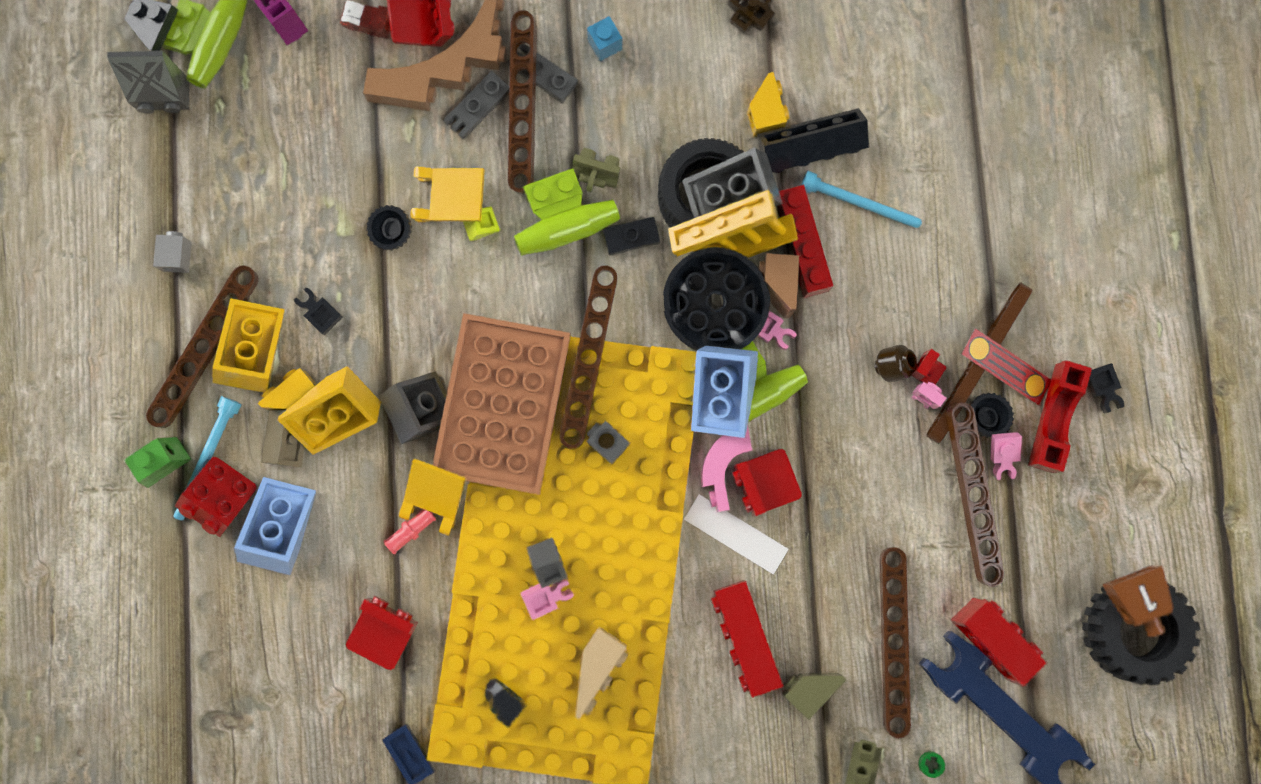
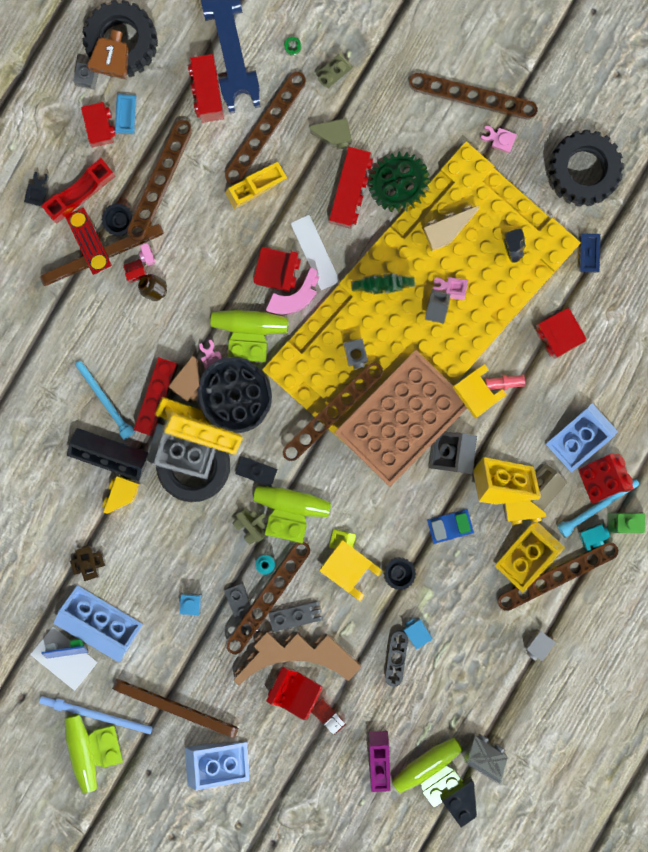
camera: 145 degrees left, 5 degrees up
black plate [294,288,343,336] -> none
light blue slope [691,346,758,438] -> none
bright pink plate [990,432,1022,480] -> none
none -> dark grey brick [73,62,99,90]
none -> red brick [81,102,116,148]
none -> dark azure tile [115,94,137,134]
none -> yellow slope [225,162,287,209]
none -> teal brick [255,554,275,575]
none -> dark green gear [351,274,415,294]
none -> dark green gear [368,151,431,213]
none -> dark grey beam [385,630,408,687]
none -> dark azure brick [403,618,432,649]
none -> piece [427,509,474,544]
none -> teal brick [578,524,610,551]

